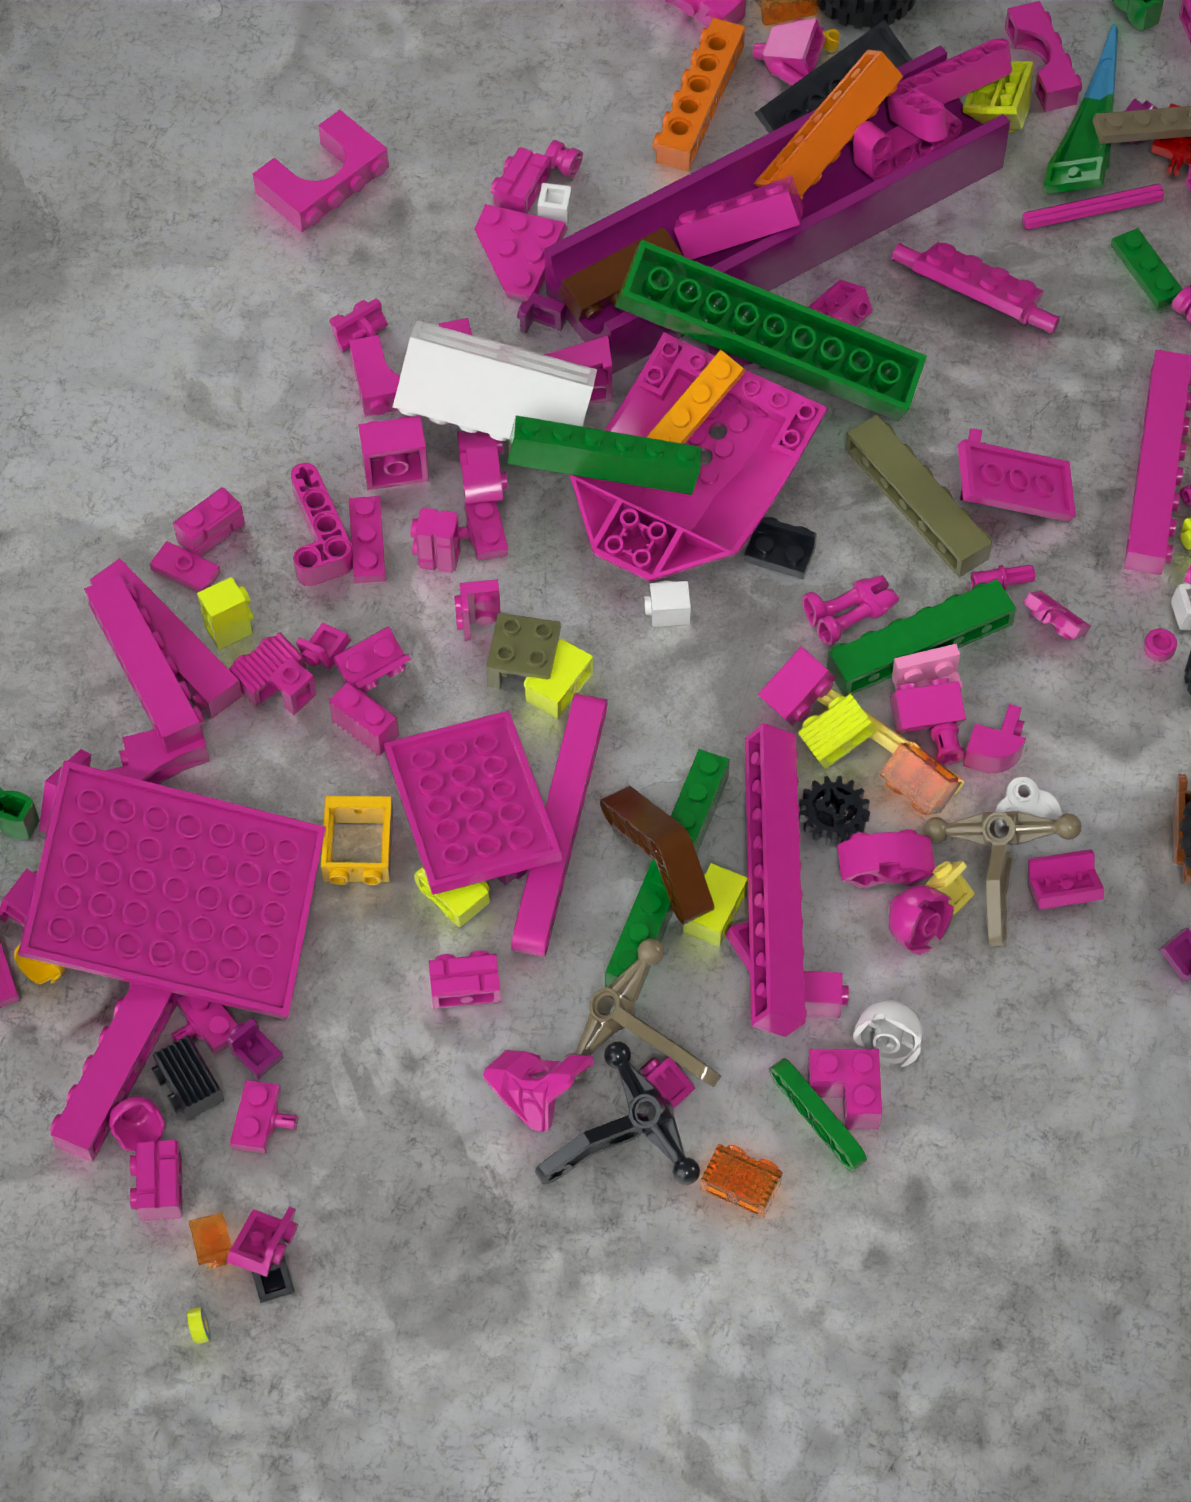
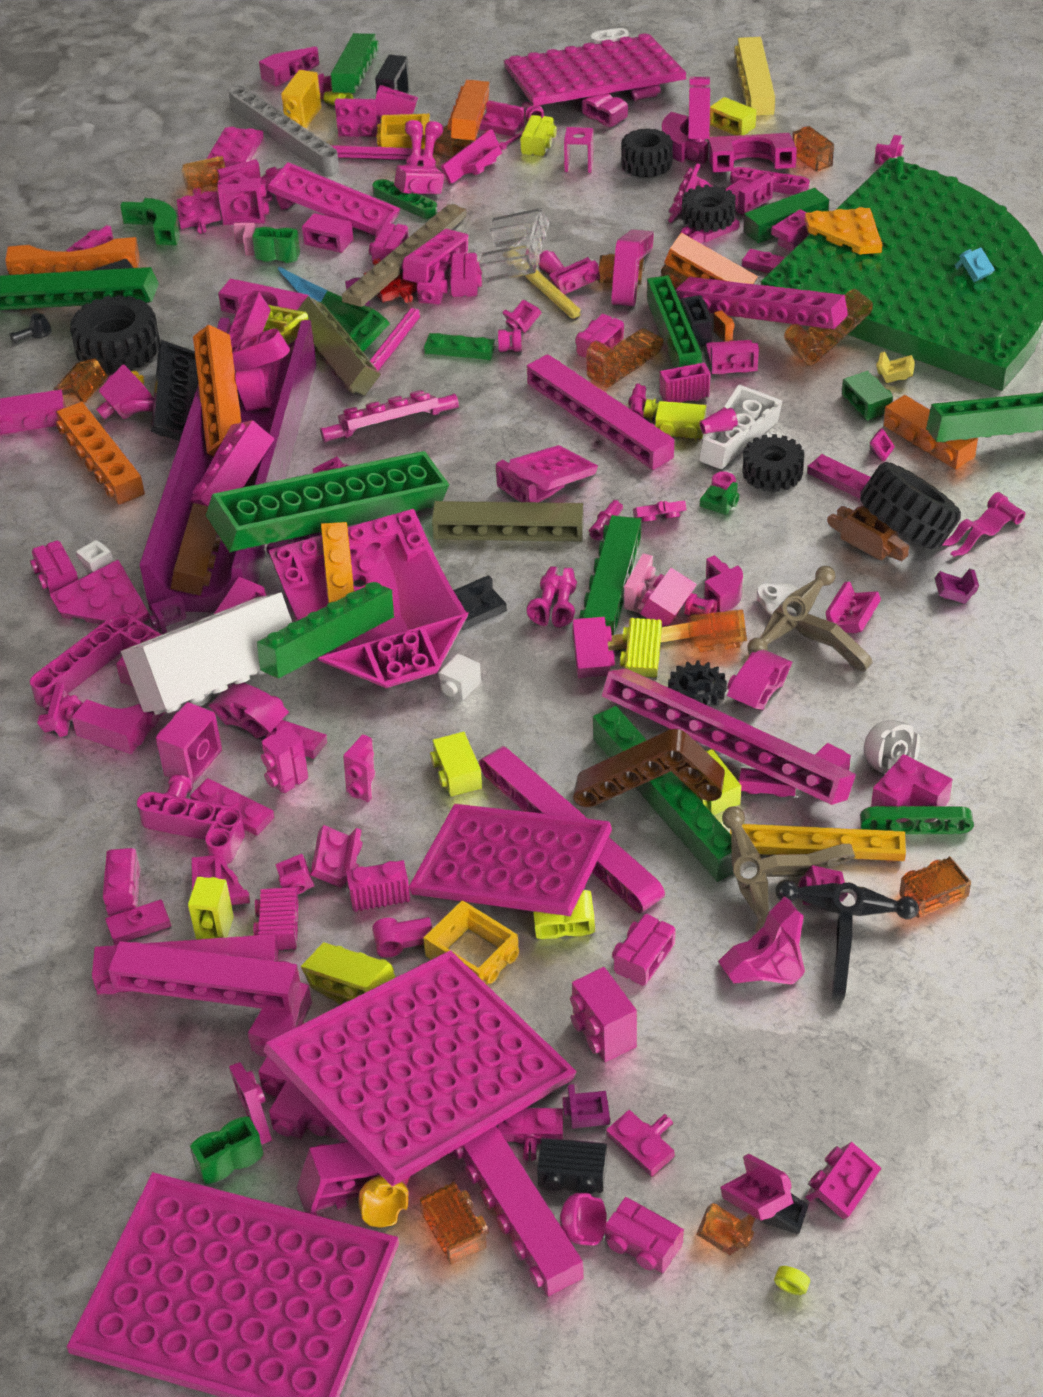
camera: 50 degrees left, 15 degrees down
dark pink bracket [269,658,316,716] -> none
olive bracket [486,613,561,689] -> none
dark pink wheel [545,140,583,178] -> none
dark pink cylinder [889,885,954,955] -> none
light yellow bracket [925,861,975,915] -> none
none -> dark pink beam [30,613,162,707]
none -> dark pink bush [164,774,193,798]
none -> dark pink wing [192,855,250,905]
none -> olive brick [297,296,381,396]
none -> neon yellow wedge [301,942,396,1005]
none -> dark pink piece [372,917,432,958]
none -> clear orange brick [420,1182,489,1265]
none -> dark pink brick [570,967,637,1063]
none -> green bracket [699,482,740,515]
none -> yellow plate [730,824,906,861]
none -> dark pink bracket [805,1142,881,1220]

